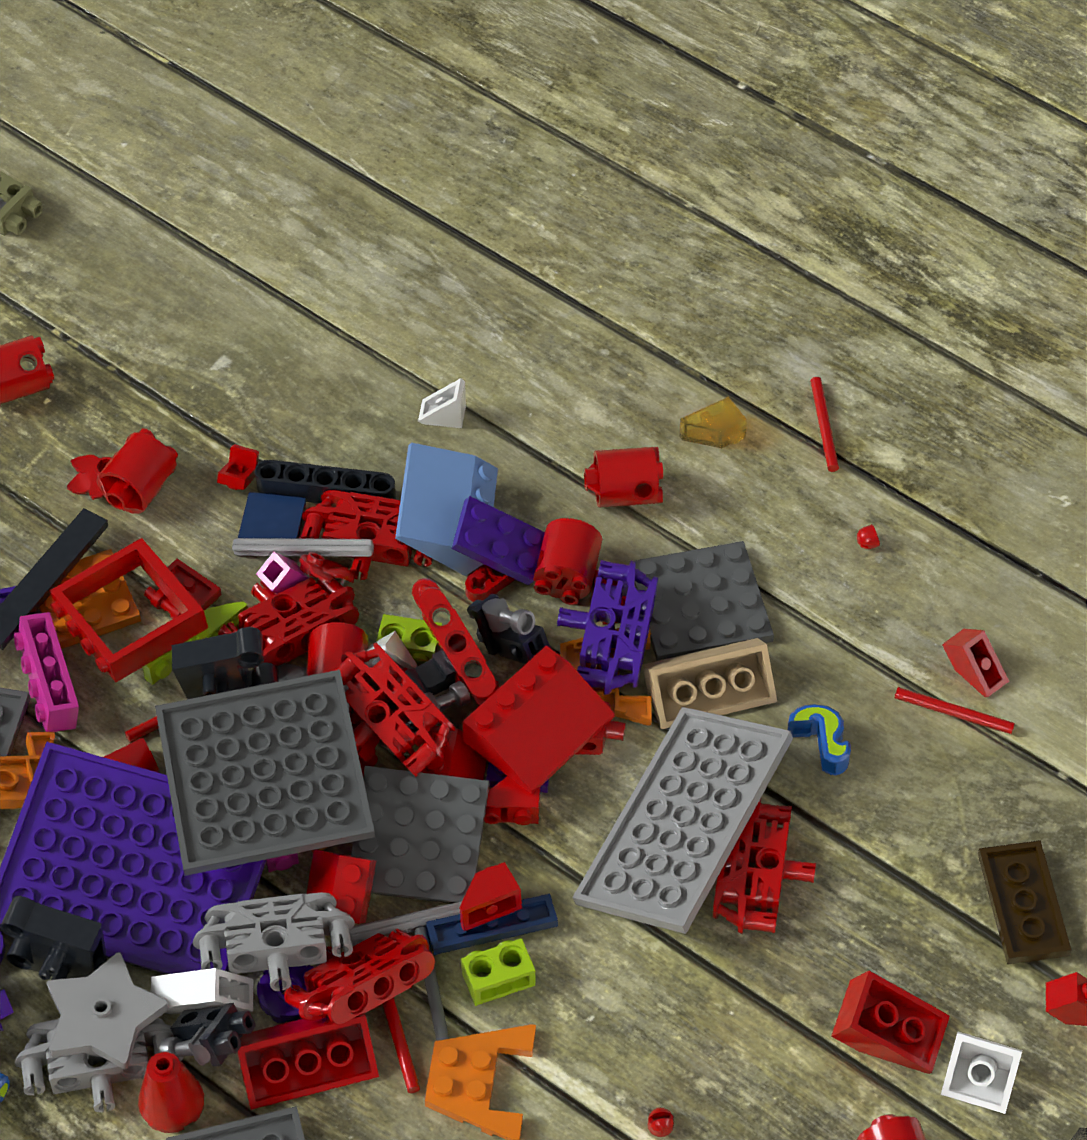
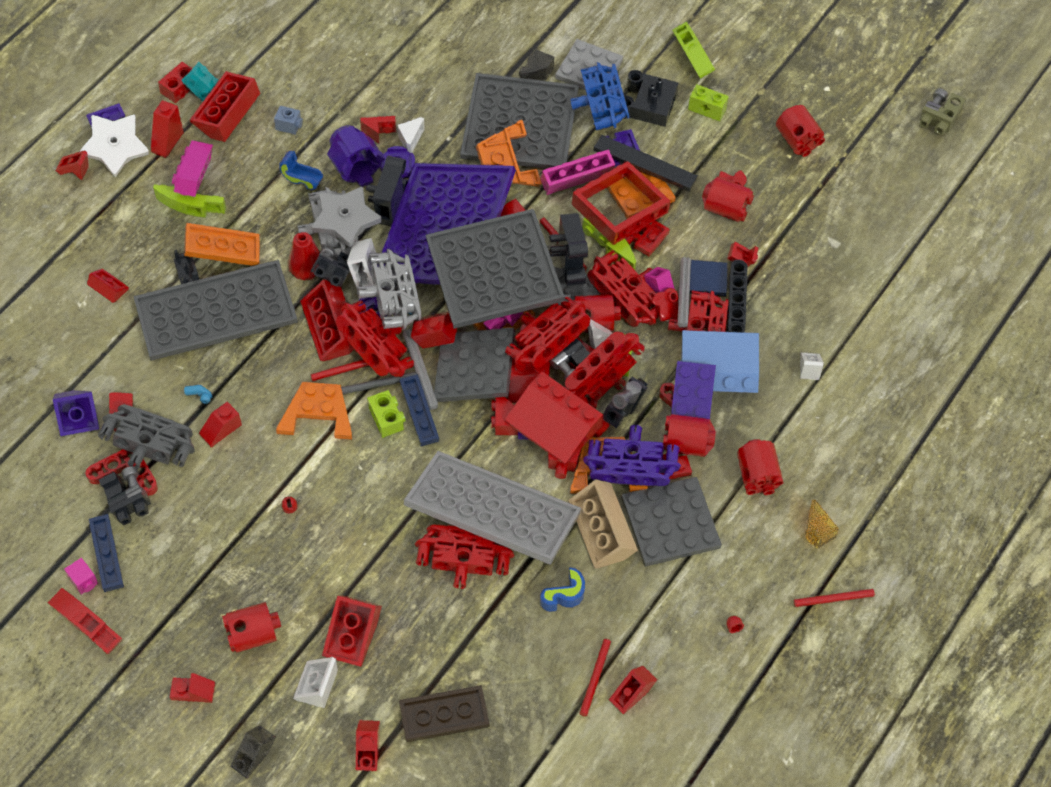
camera: 85 degrees right, 5 degrees up
red slope [459,862,522,931] -> none

